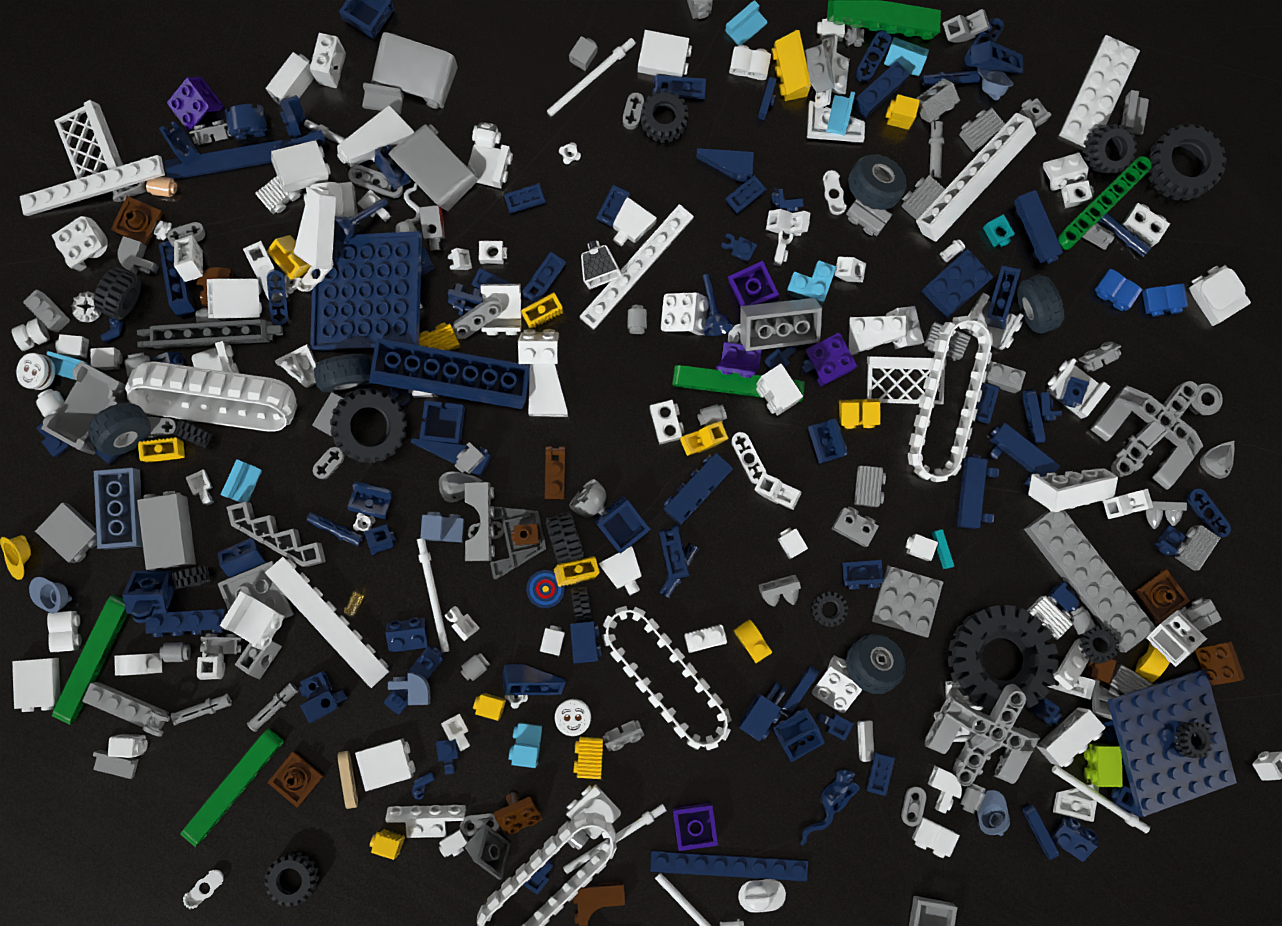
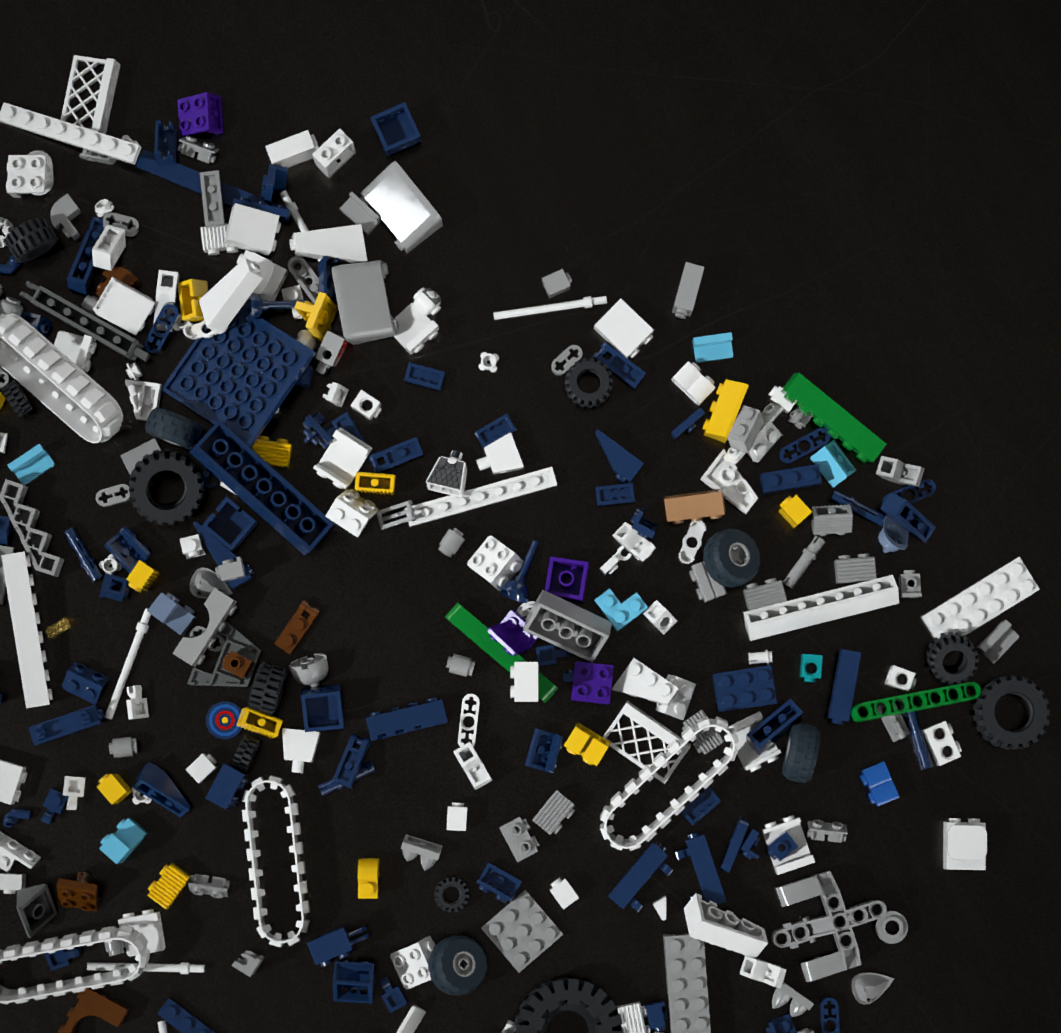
camera: 35 degrees right, 0 degrees up
reddish brown plate [111,196,163,246] -> none
light nougat brick [146,177,177,197] -> none
dark blue brick [225,104,267,140] -> none
sand blue brick [388,672,430,705] -> none
light grey plate [452,297,502,339] -> none
light grey plate [460,814,500,837] -> none
white slope [529,364,568,417] -> none
white head [555,699,591,736] -> none
white brick [650,400,684,445] -> none
dark purple brick [673,803,718,851] -> none
yellow brick [680,421,728,456] -> none
white brick [684,624,727,653] -> none
dark blue plate [721,234,757,263] -> none
dark blue beam [779,665,819,717] -> none
medium azure panel [826,91,855,136] -> none
teal tile [931,529,954,569] -> none
light grey brick [985,361,1026,393] -> none
white bracket [1043,153,1088,191] -> none
blue brick [1142,284,1188,316] -> none
none -> white plate [126,362,143,381]
none -> yellow brick [126,560,159,593]
none -> white brick [180,534,206,559]
none -> light grey plate [200,170,225,228]
none -> light grey hinge [232,950,264,977]
none -> yellow bracket [294,292,338,342]
none -> light grey tile [377,500,417,530]
none -> white slope [653,896,666,920]
none -> medium nougat brick [664,489,726,524]

